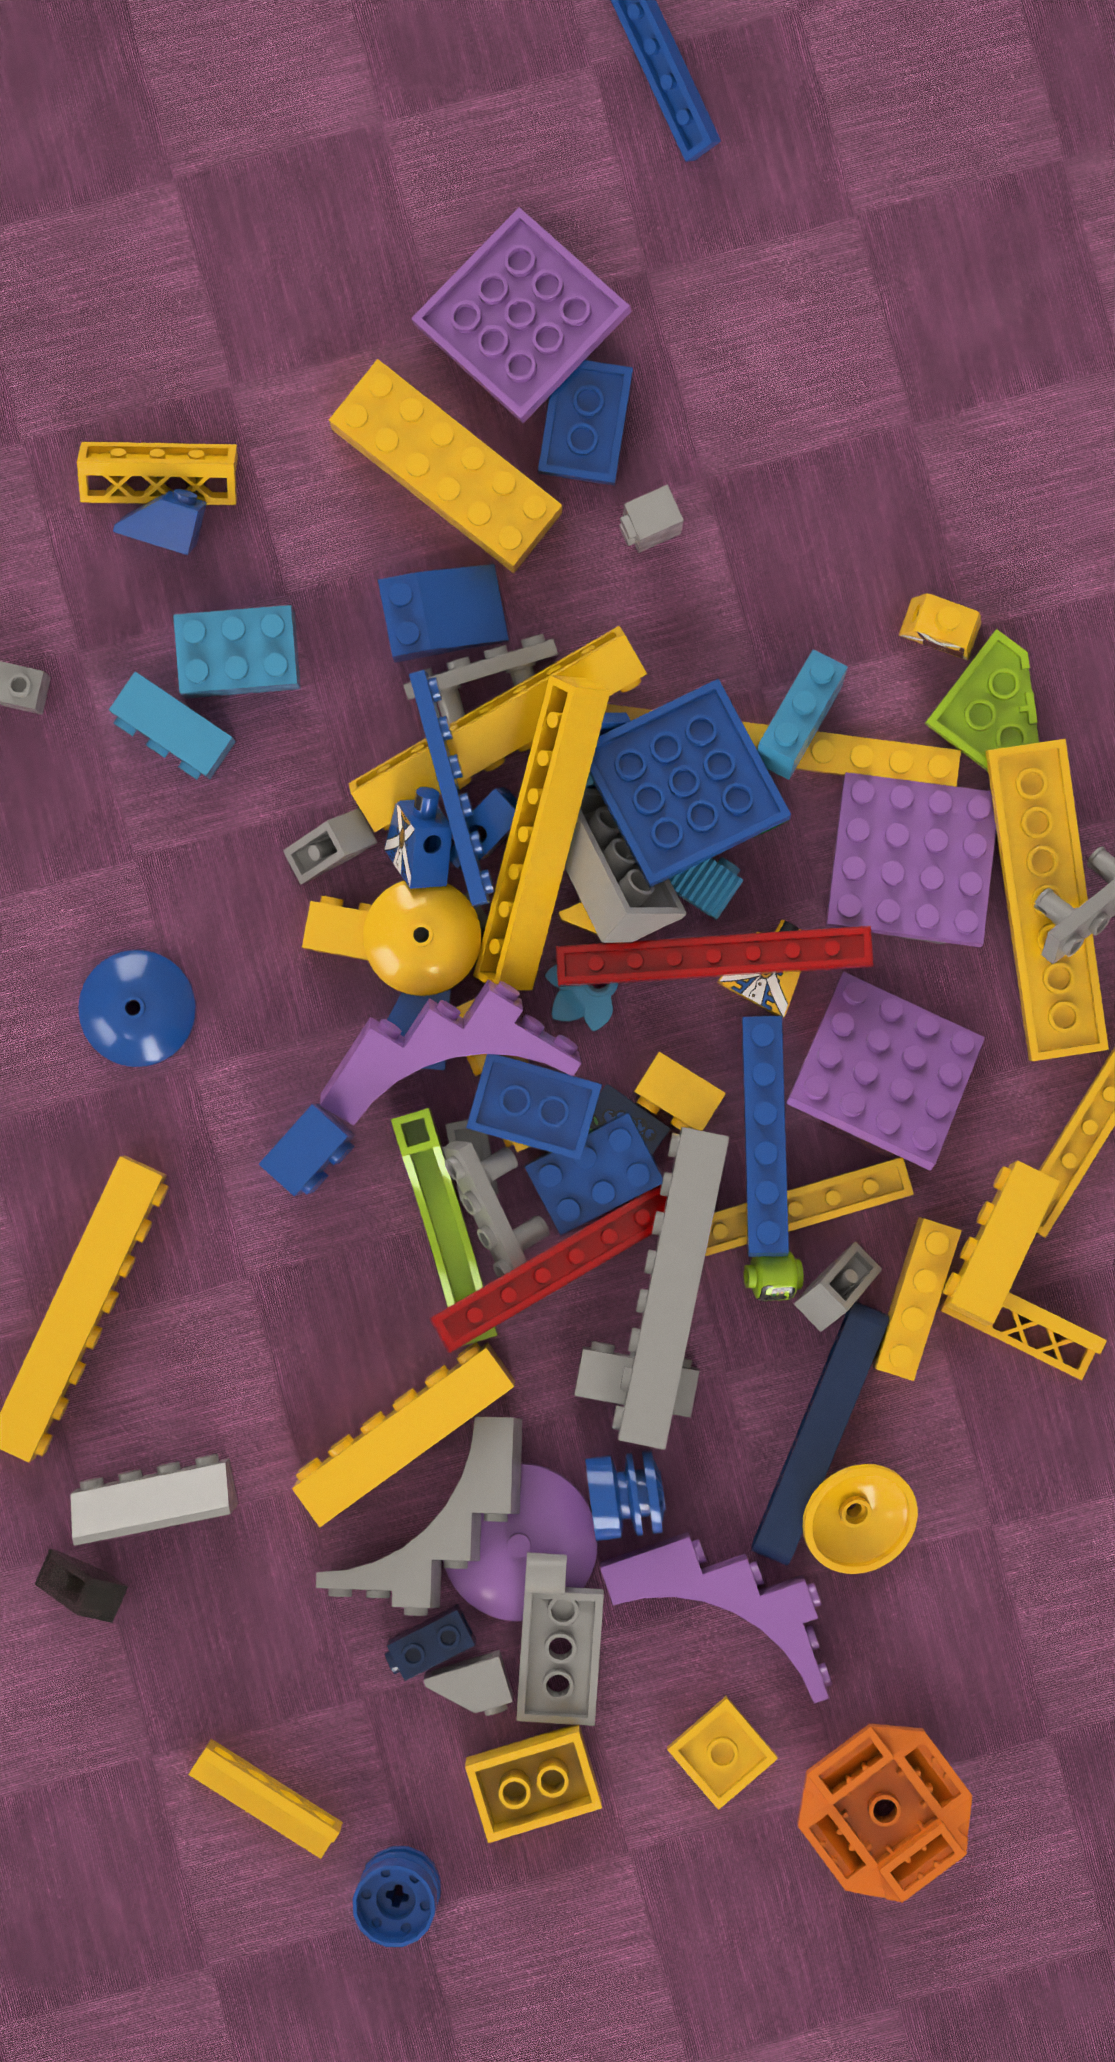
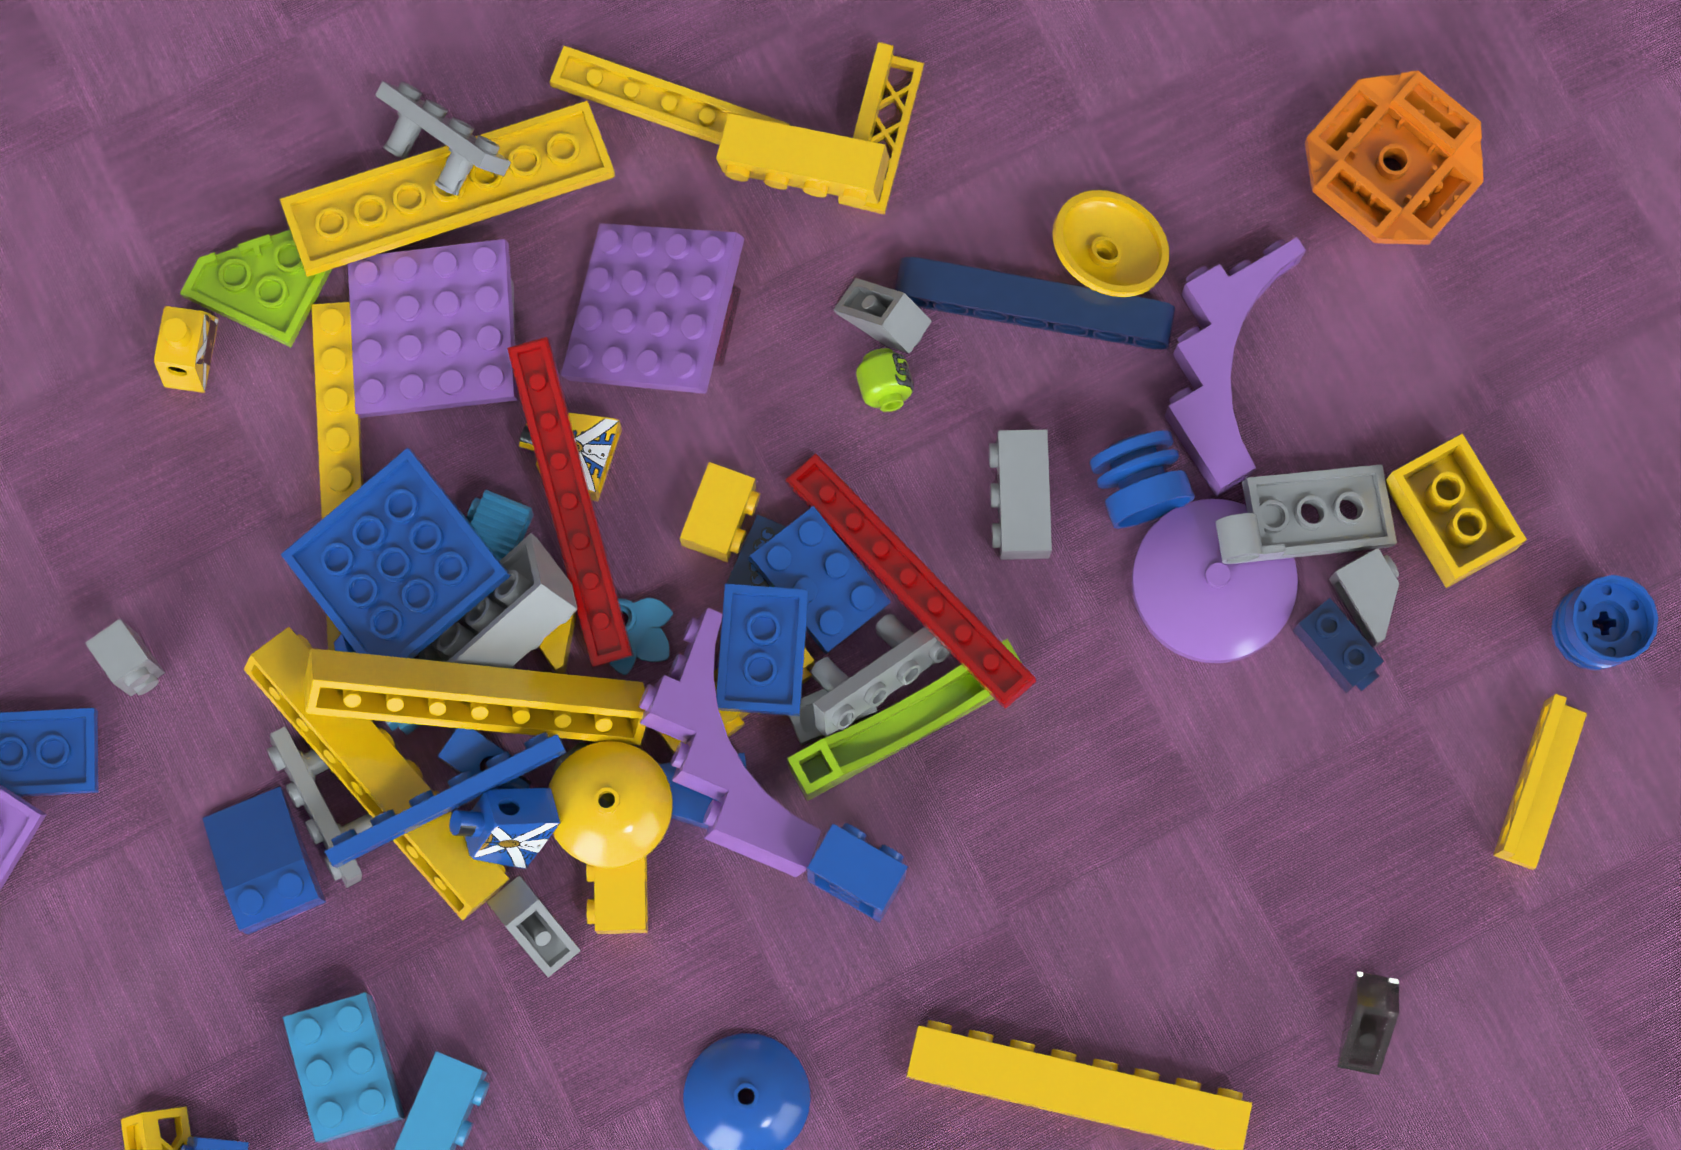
camera: 105 degrees left, 10 degrees down
slope [70,1454,238,1546] -> none
yellow brick [292,1342,515,1527] -> none
light grey arch [316,1417,523,1616] -> none
yellow brick [329,359,562,574] -> none
light grey brick [612,1127,729,1450] -> none
yellow plate [667,1696,778,1810] -> none
yellow plate [705,1157,914,1256] -> none
blue brick [742,1016,789,1257] -> none
dark azure brick [757,649,848,780] -> none
yellow brick [872,1217,962,1381] -> none

